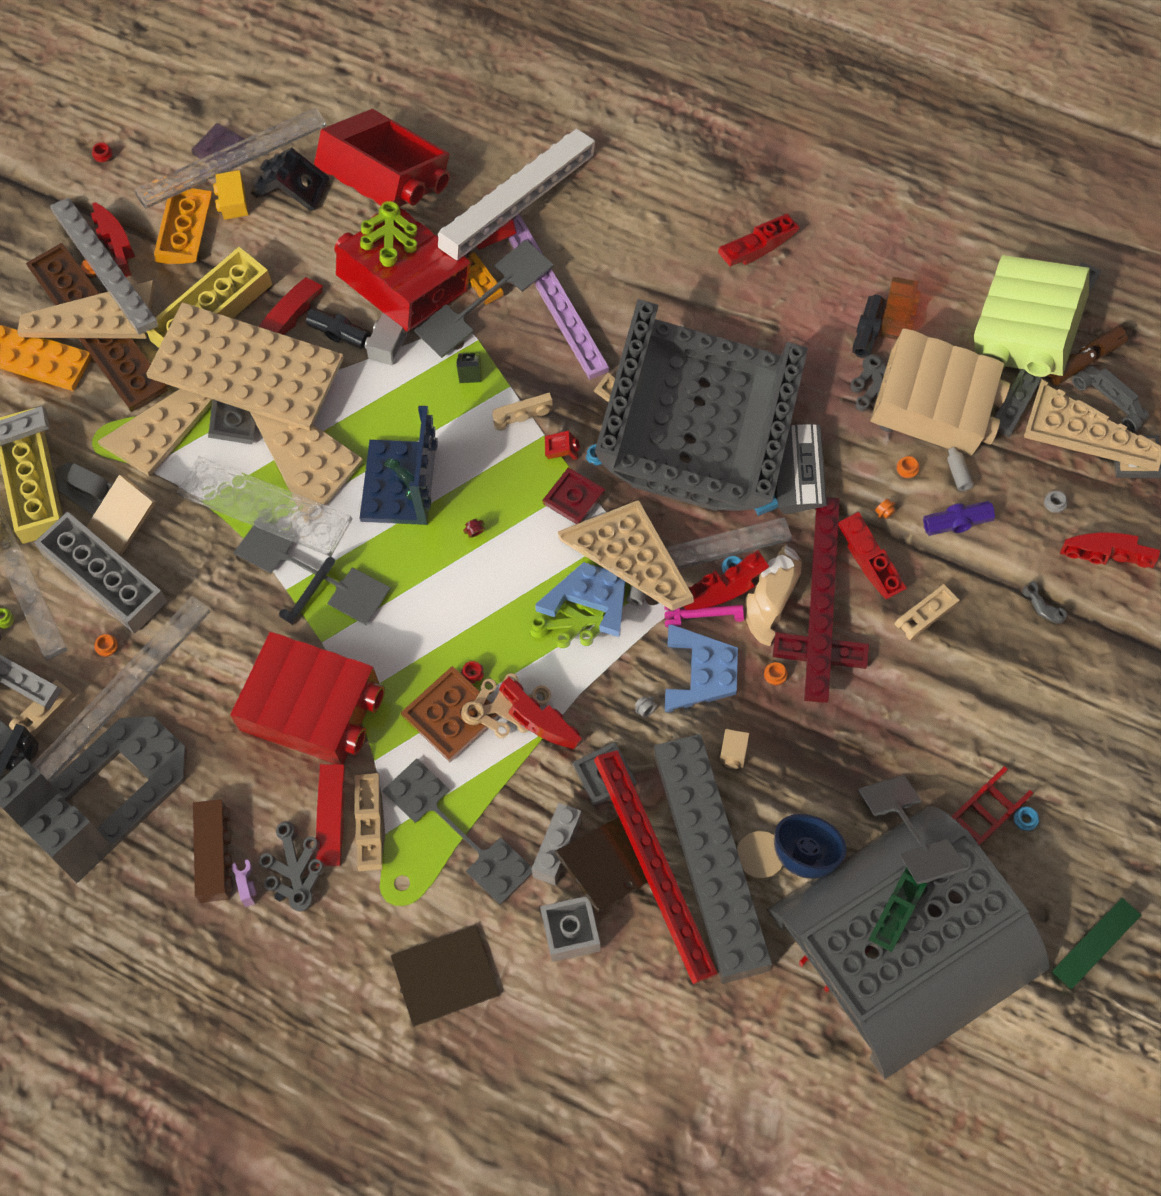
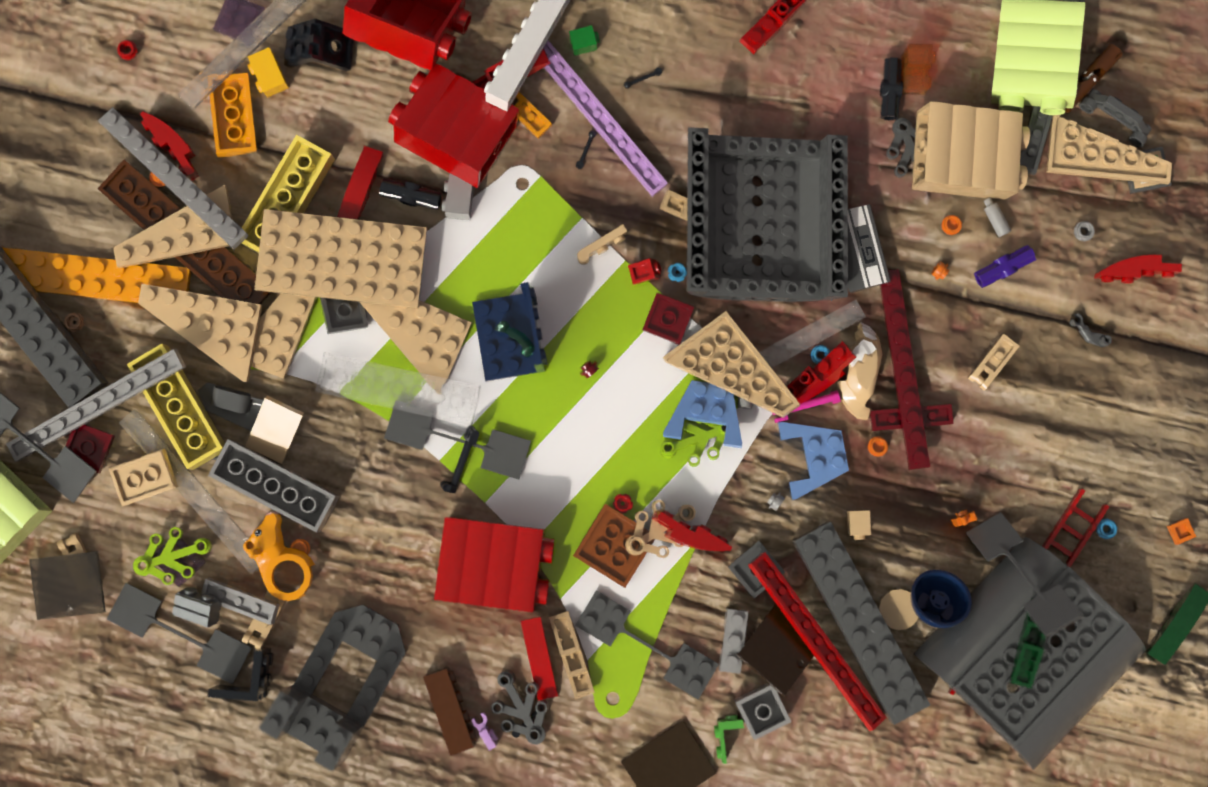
camera: 15 degrees left, 20 degrees up
clear plate [32,596,210,783] -> none
lime plant [360,201,417,267] -> none
dark grey hinge [414,240,554,358] -> none
slope [456,352,481,383] -> none
red slope [838,512,907,600] -> none
none -> tan wing [138,284,262,382]
none -> light orange animal [243,511,315,601]
none -> green brick [569,25,600,56]
none -> black hinge [576,130,596,170]
none -> black hinge [624,68,662,89]
none -> bright green bracket [714,714,744,764]
none -> orange plate [951,509,978,527]
none -> orange plate [1167,518,1196,545]

